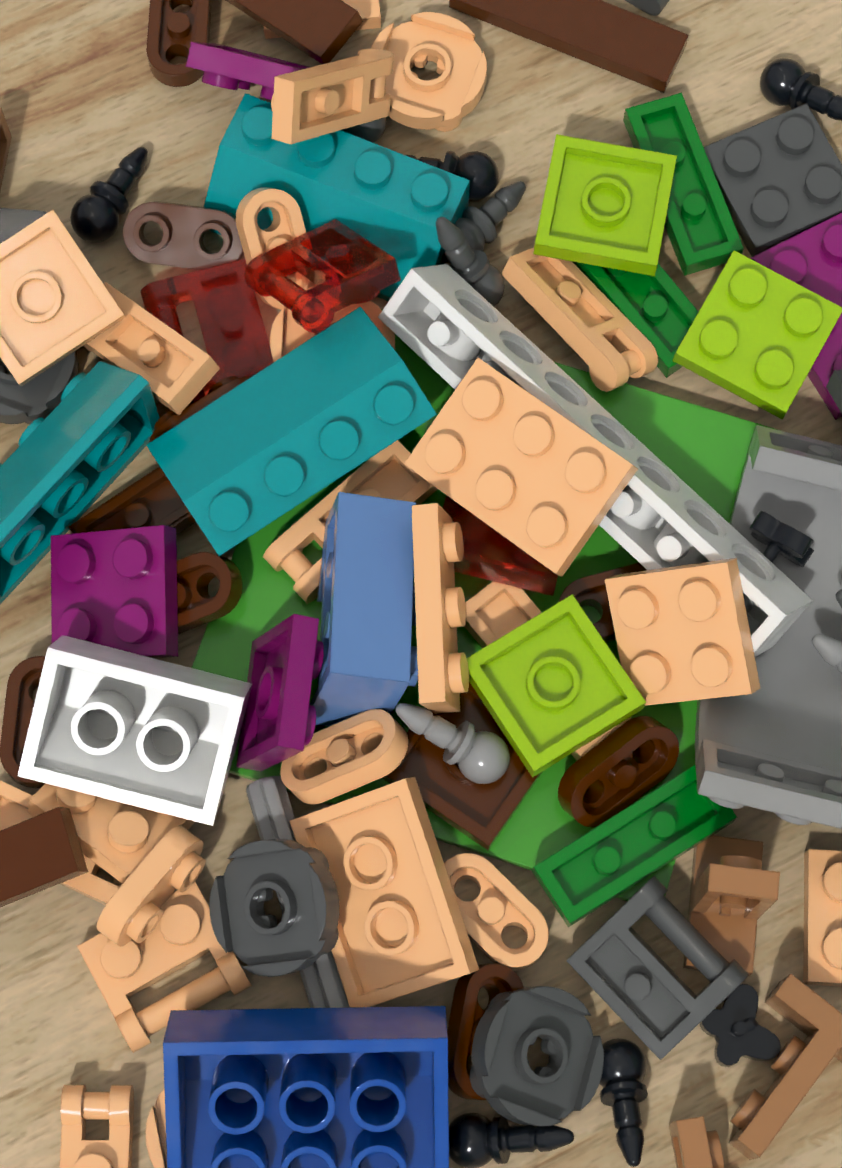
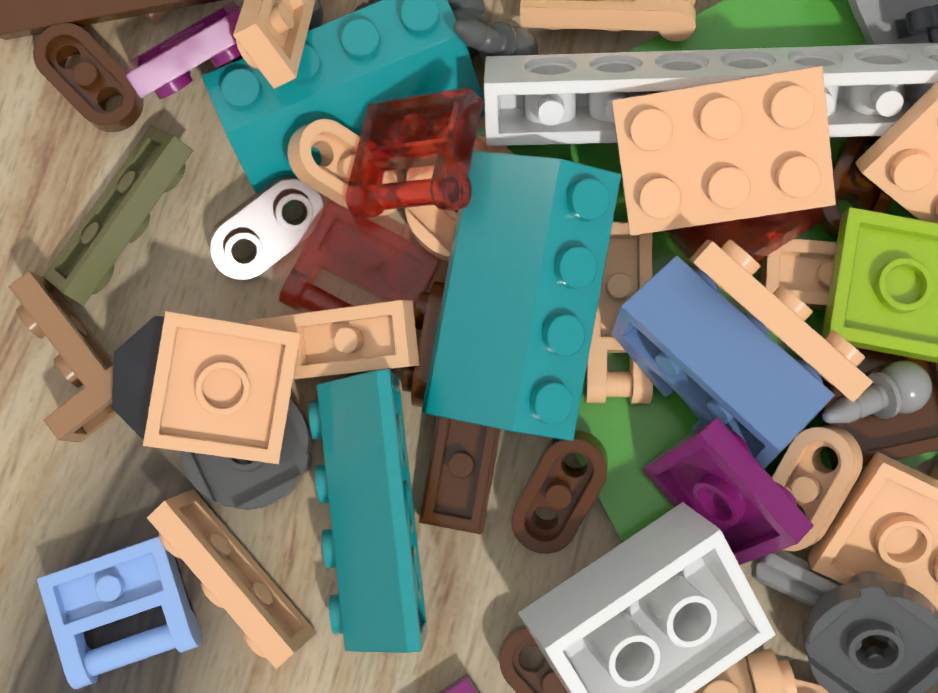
camera: 40 degrees left, 10 degrees up
magenta plate [51,525,178,658] -> none
black bar [70,147,148,243] -> none
none -> olive plate [43,125,194,306]

